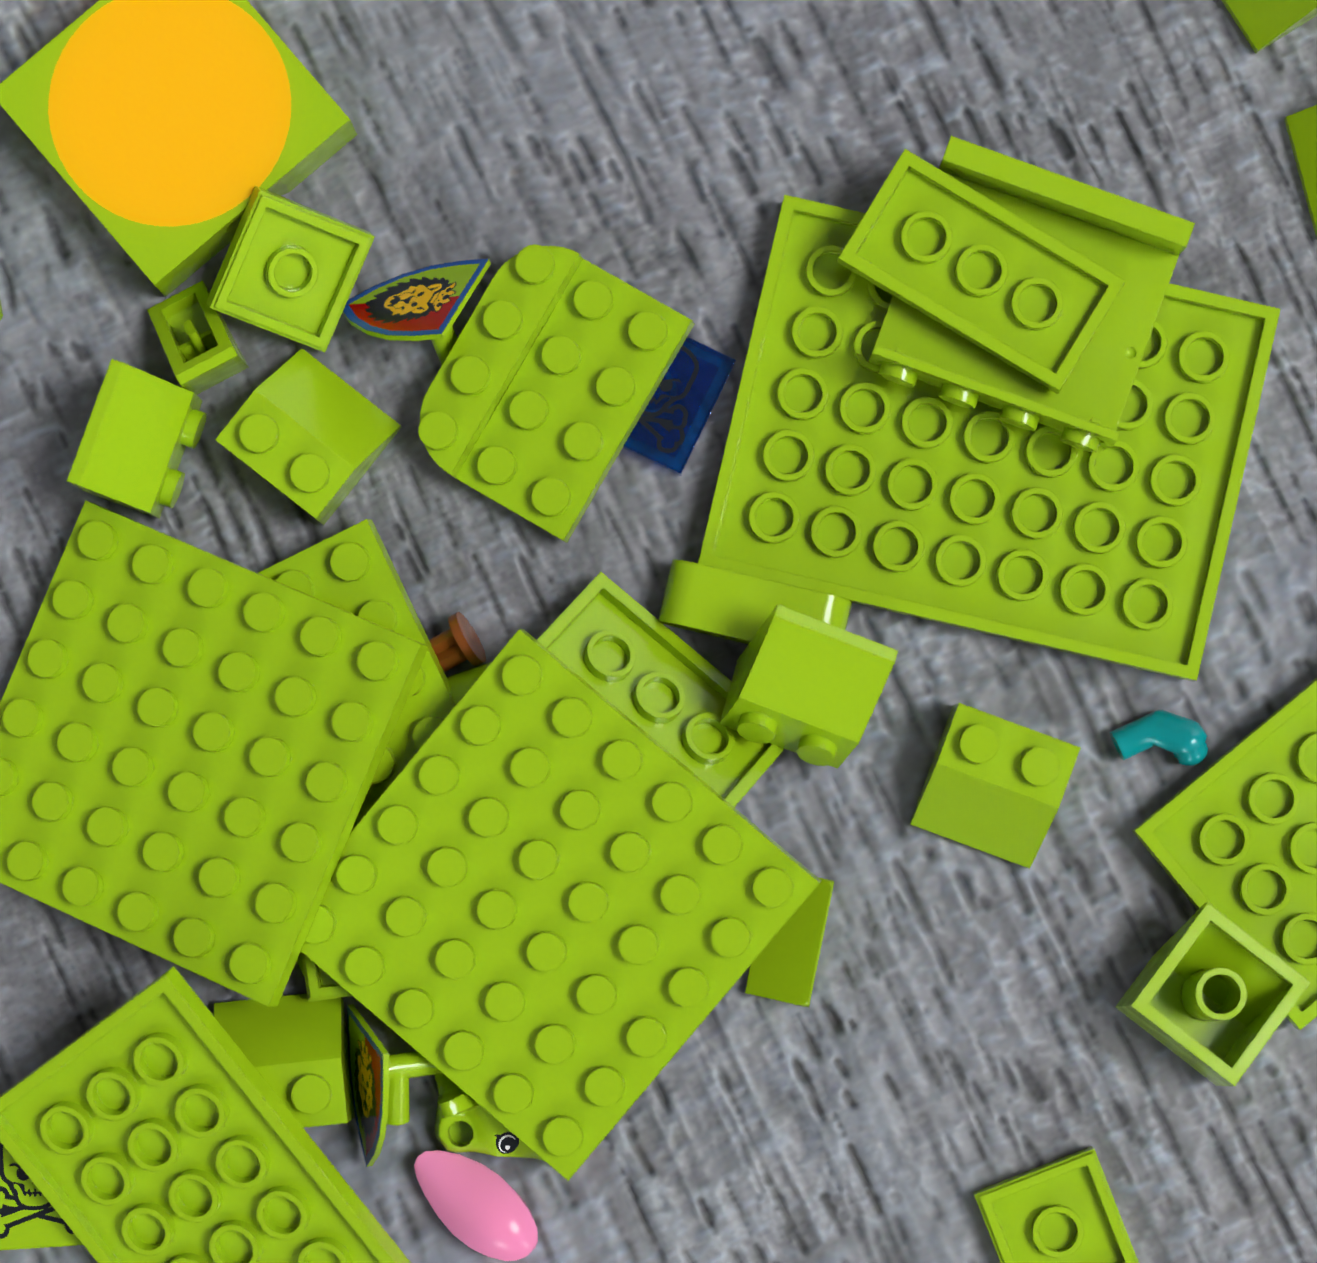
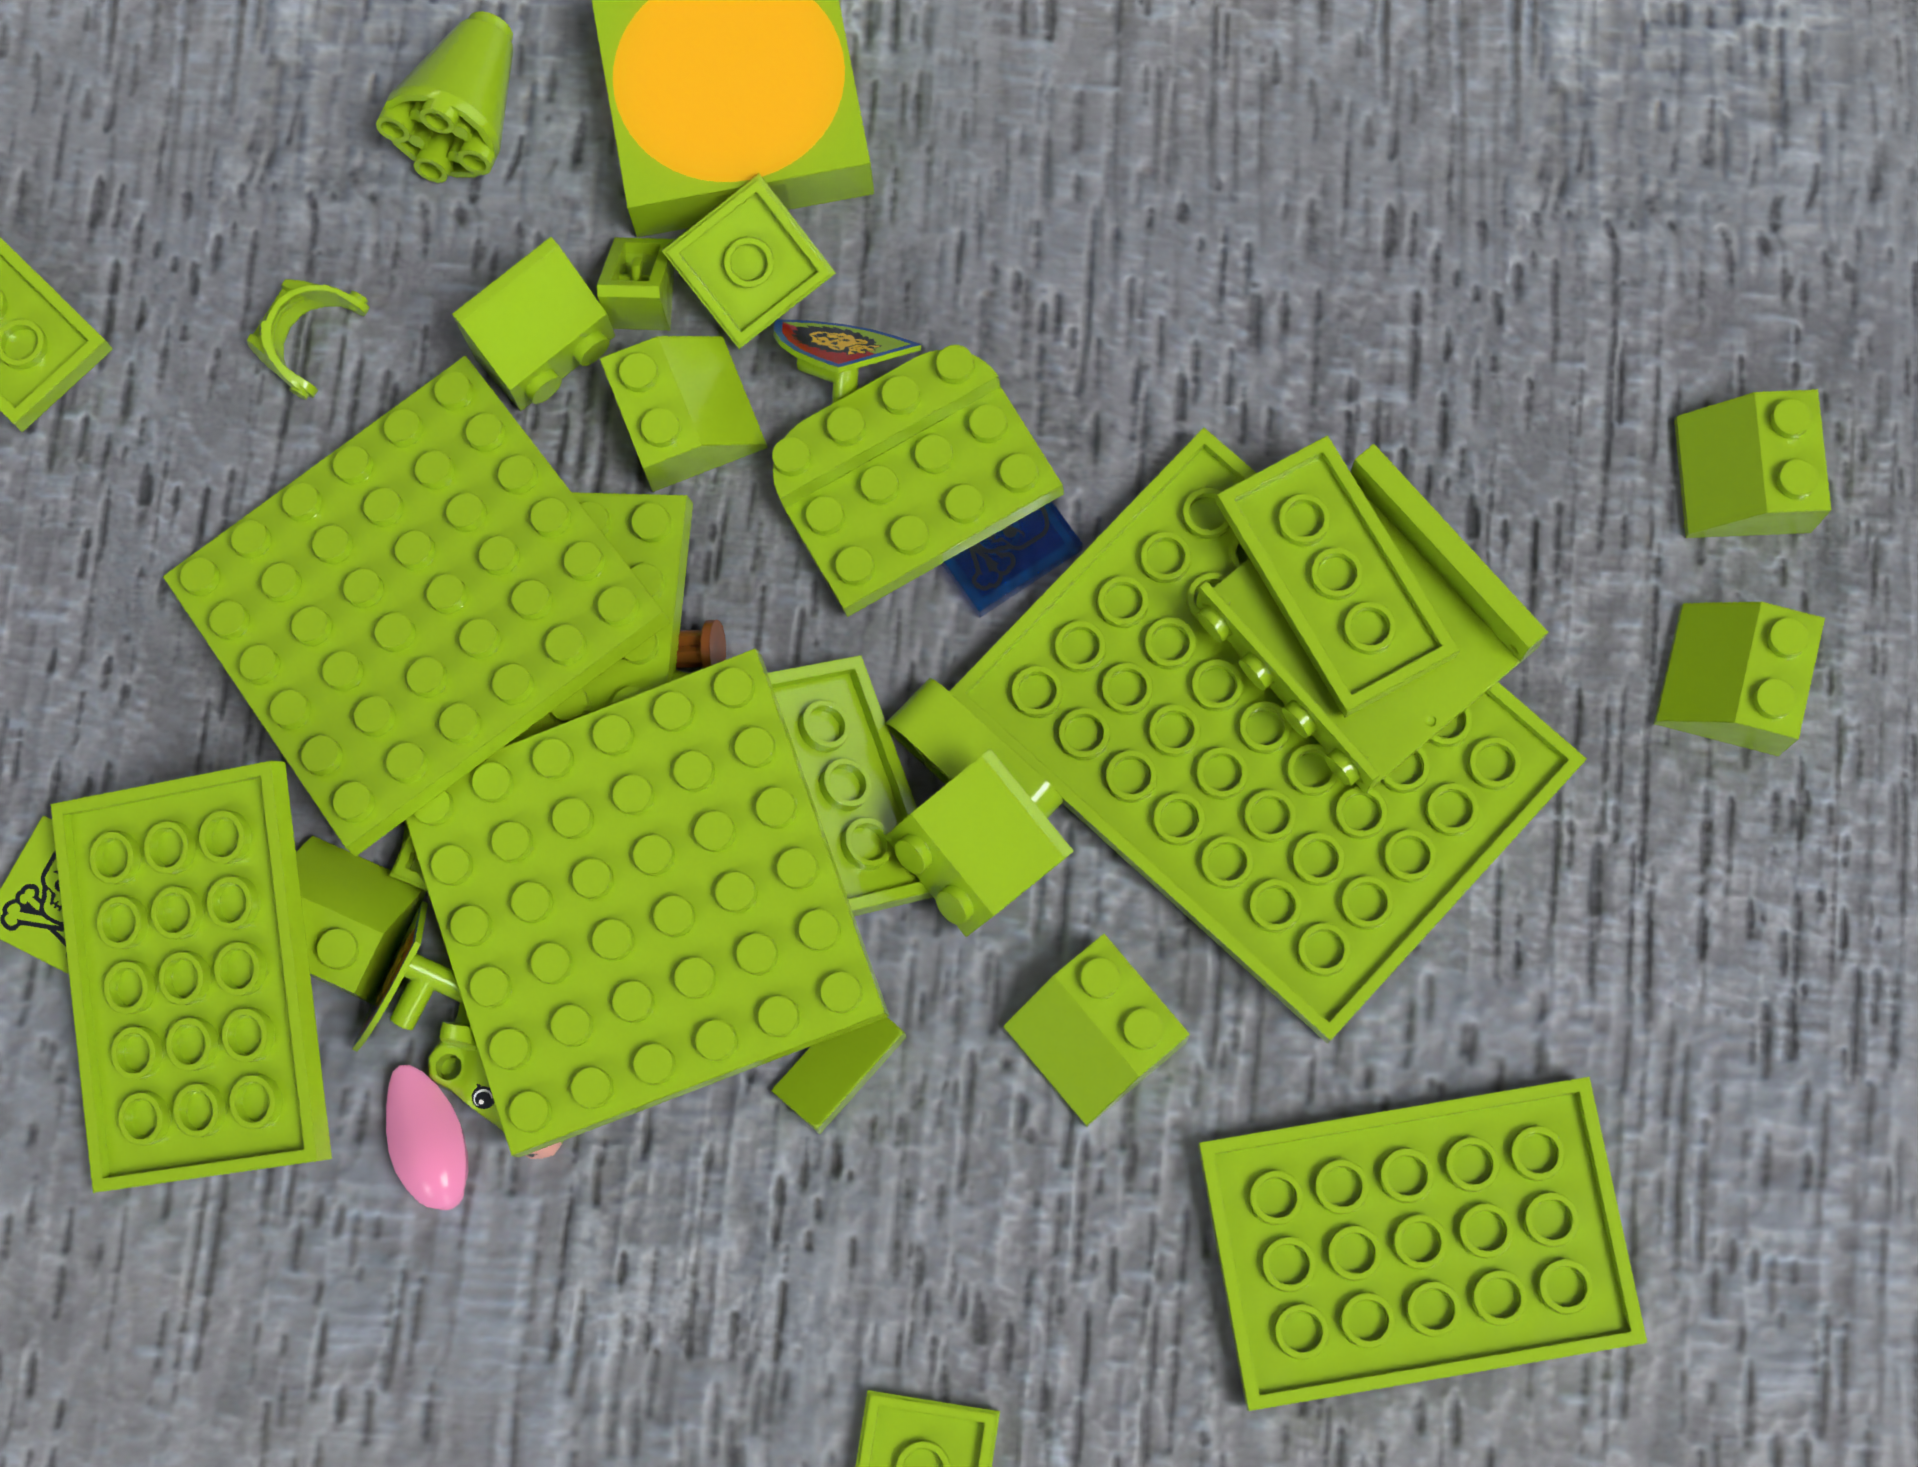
camera: 30 degrees right, 10 degrees down
teal arm [1109,710,1208,766] -> none
lime slope [1115,902,1311,1087] -> none

